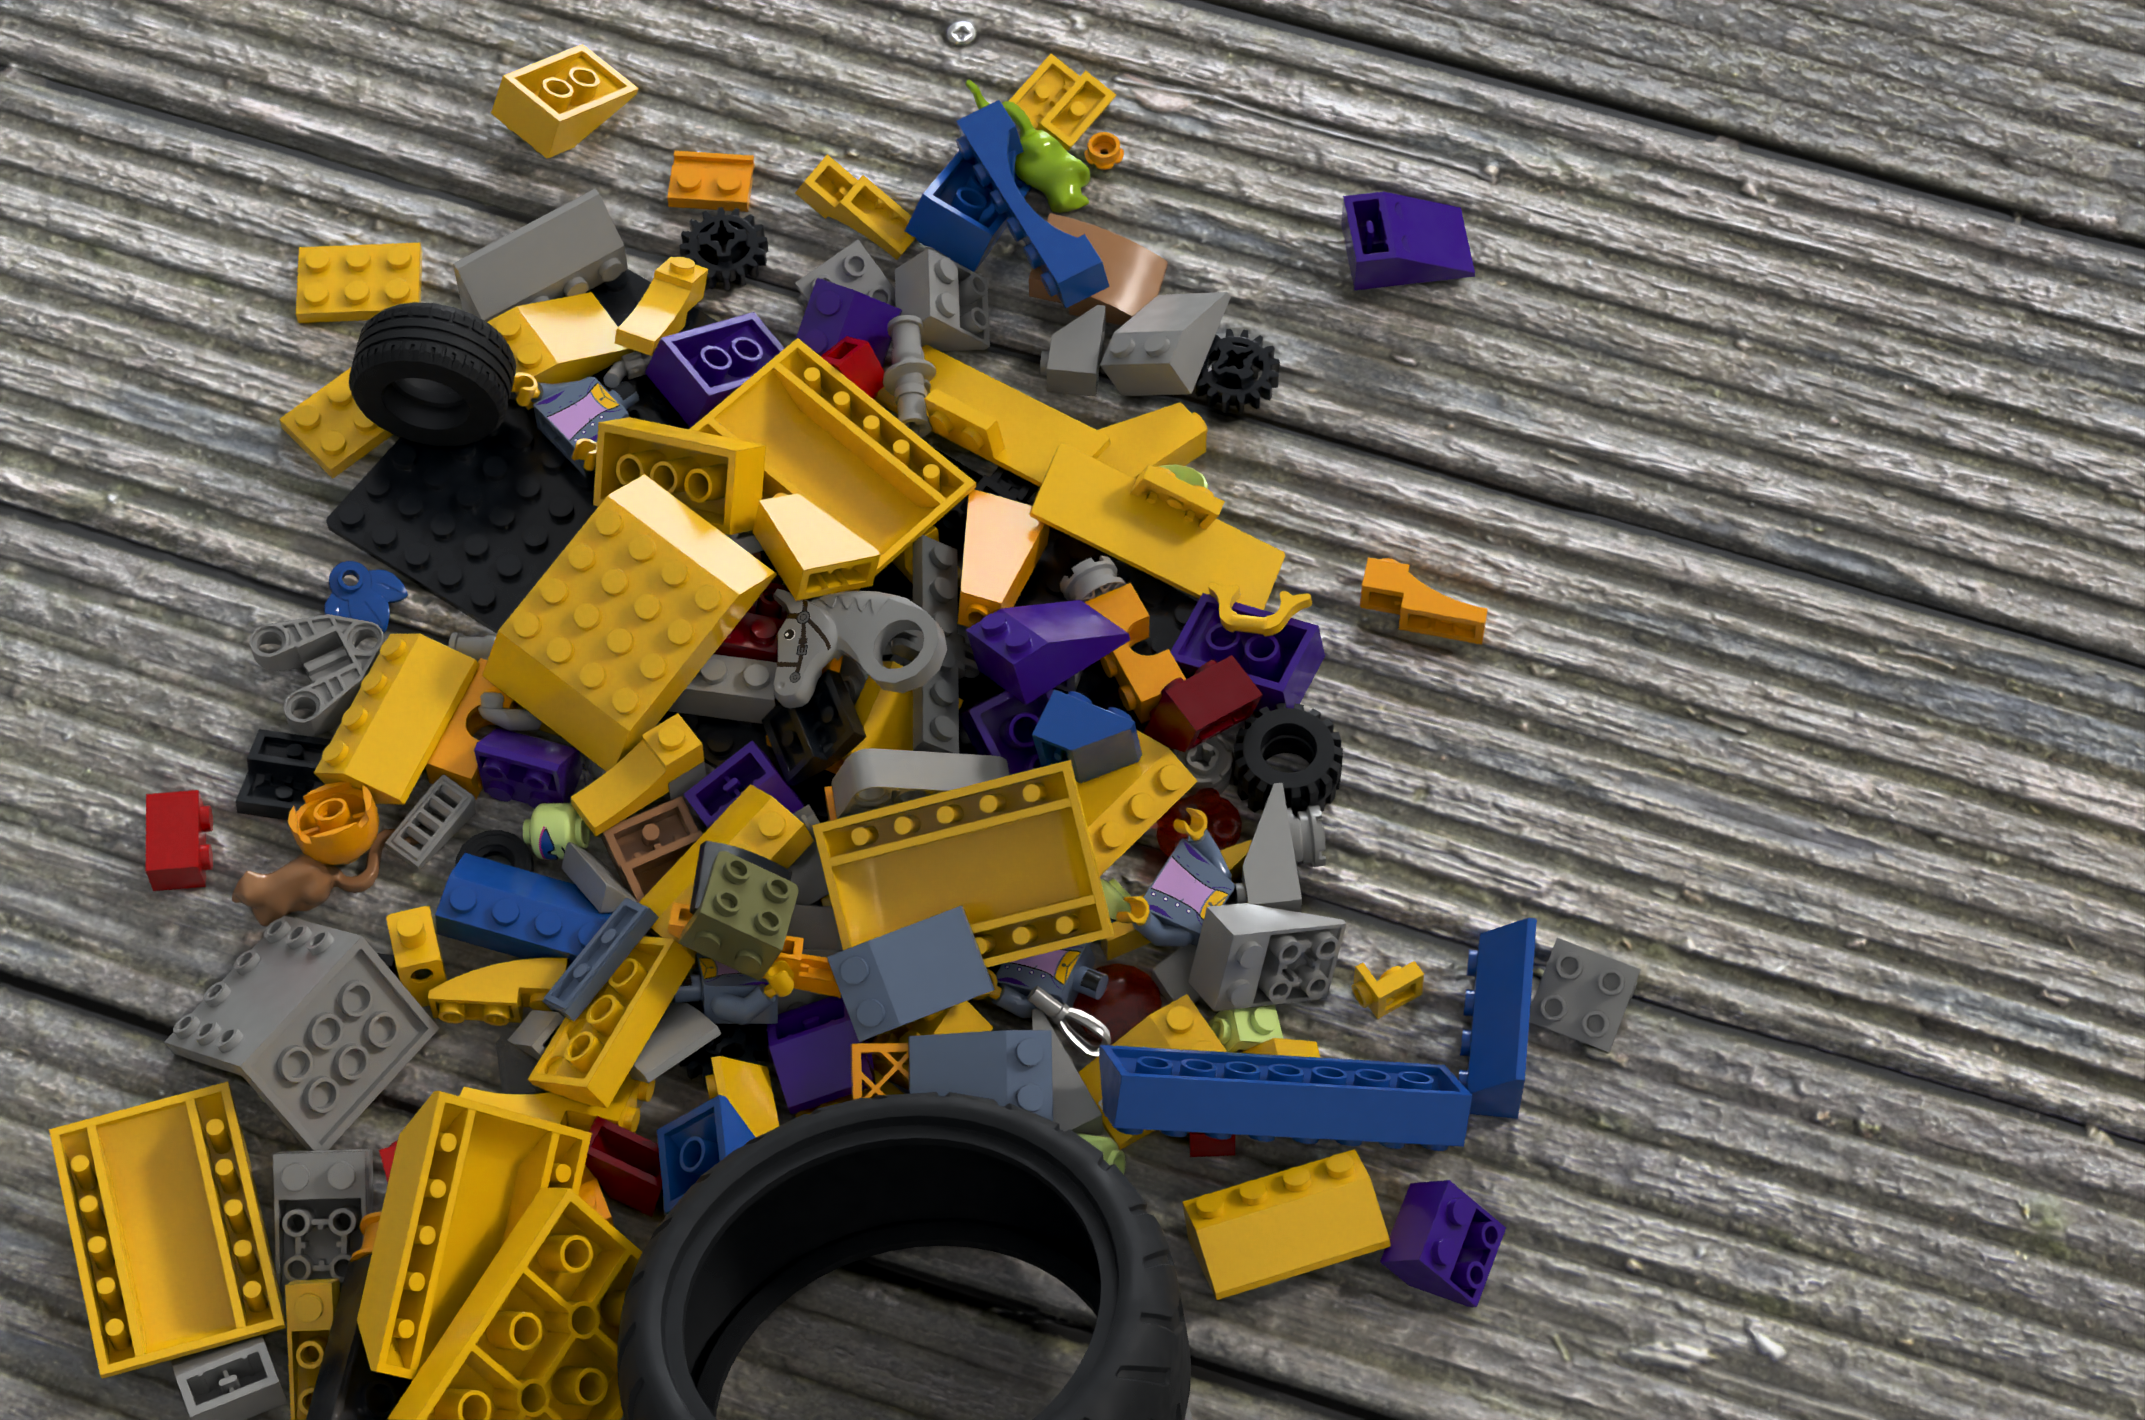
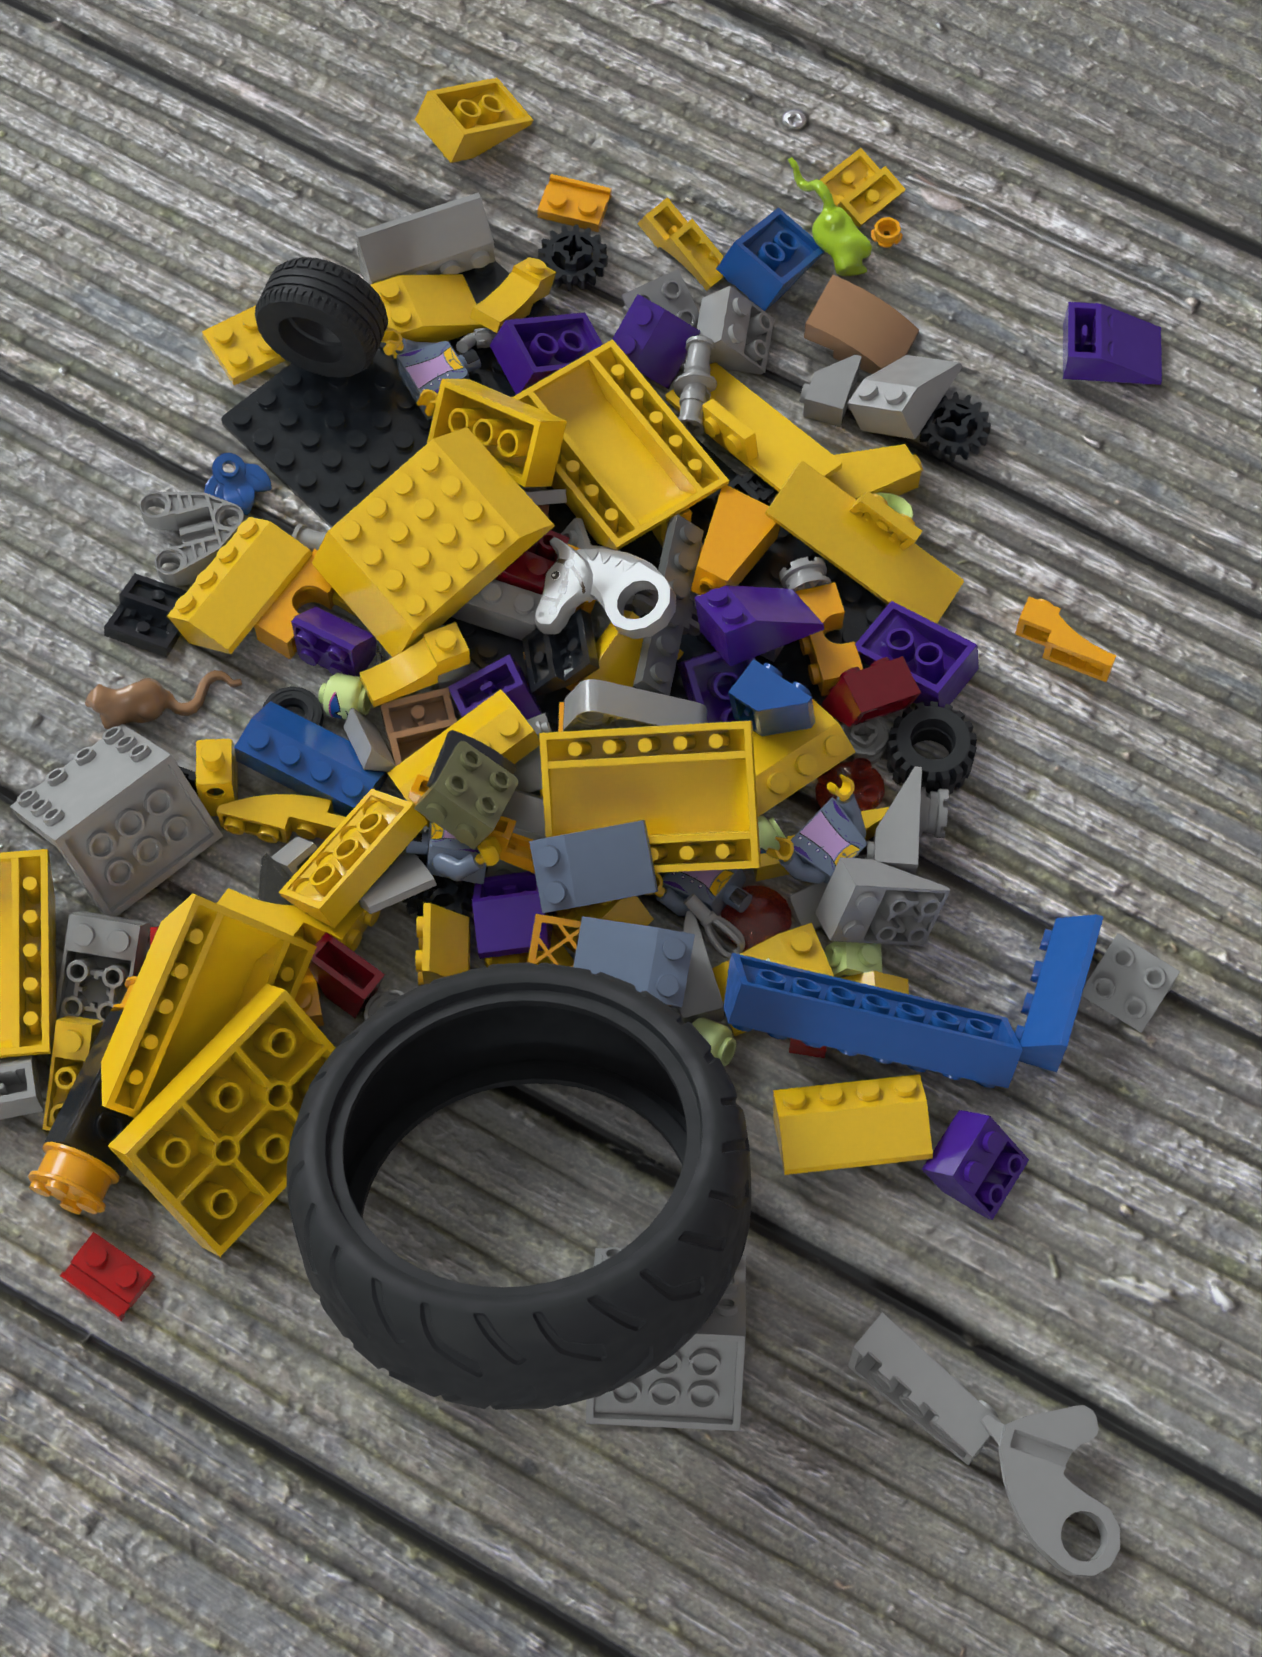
camera: 10 degrees right, 5 degrees up
red brick [145,790,213,891] -> none
light orange cylinder [288,781,379,865] -> none
yellow plate [296,242,423,323] -> none
light grey slope [385,774,476,871] -> none
light grey arm [478,692,542,731] -> none
sand blue tile [542,898,659,1022] -> none
blue slope [657,1095,756,1214] -> none
yellow slope [752,494,880,601] -> none
red brick [821,336,885,399] -> none
blue arch [956,100,1110,308] -> none
yellow helmet [1208,582,1312,636] -> none
yellow bracket [1351,961,1424,1019] -> none

